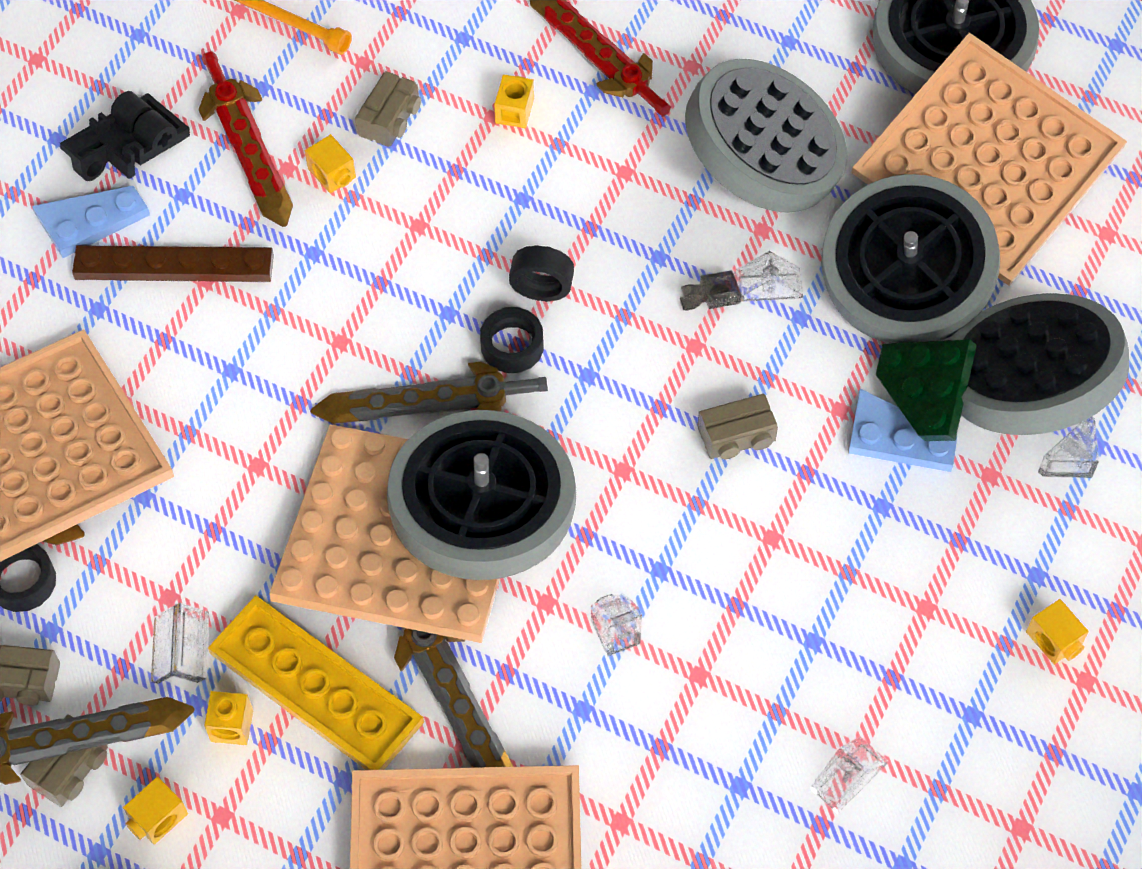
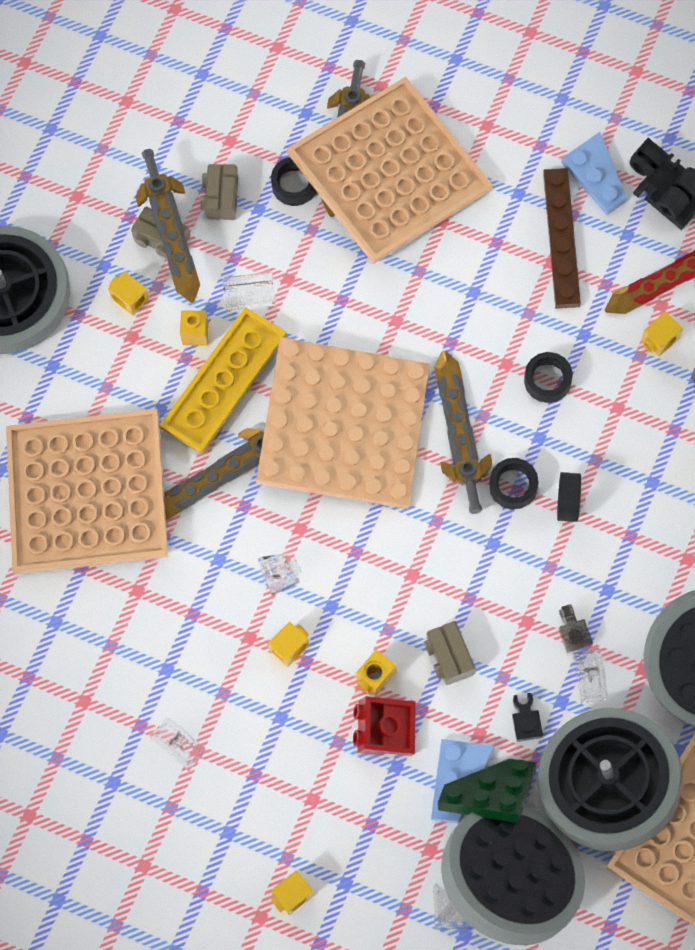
camera: 90 degrees right, 10 degrees up
black wheel [387,410,577,580] -> none
none -> yellow brick [267,621,310,668]
none -> red plate [353,696,416,756]
none -> yellow brick [356,649,397,696]
none -> black plate [512,693,543,742]
none -> black tyre [524,352,573,403]

